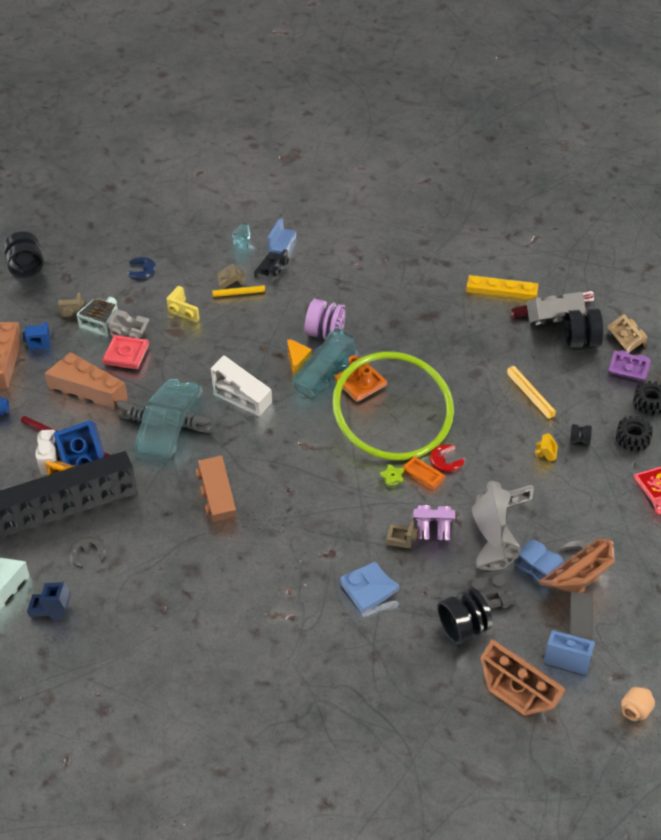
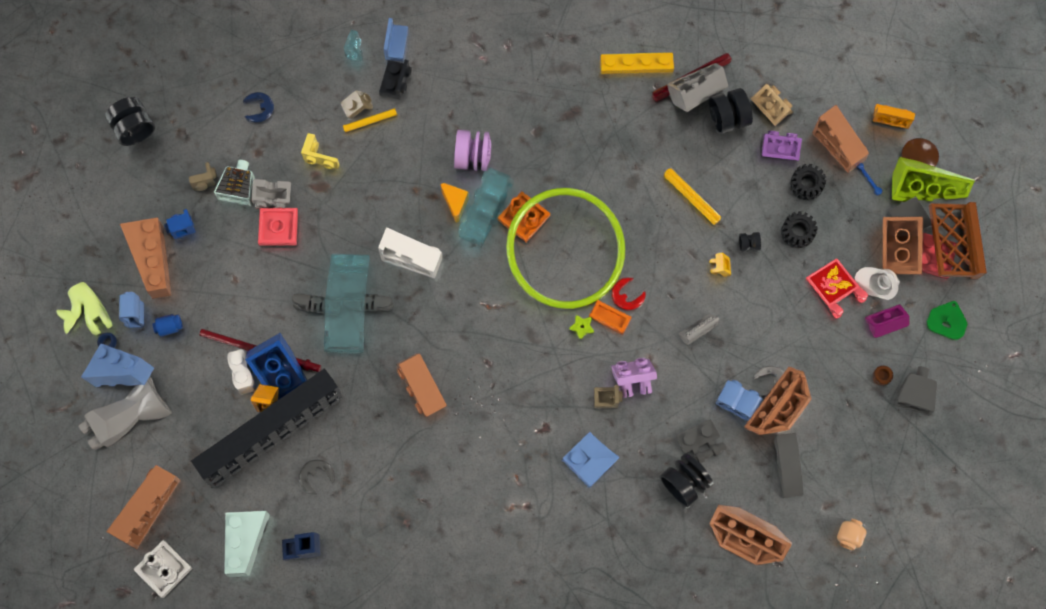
camera: 15 degrees left, 25 degrees up
nougat wedge [44,352,128,409] -> none
light grey hips [471,481,521,571] -> none
medium blue panel [544,630,595,675] -> none

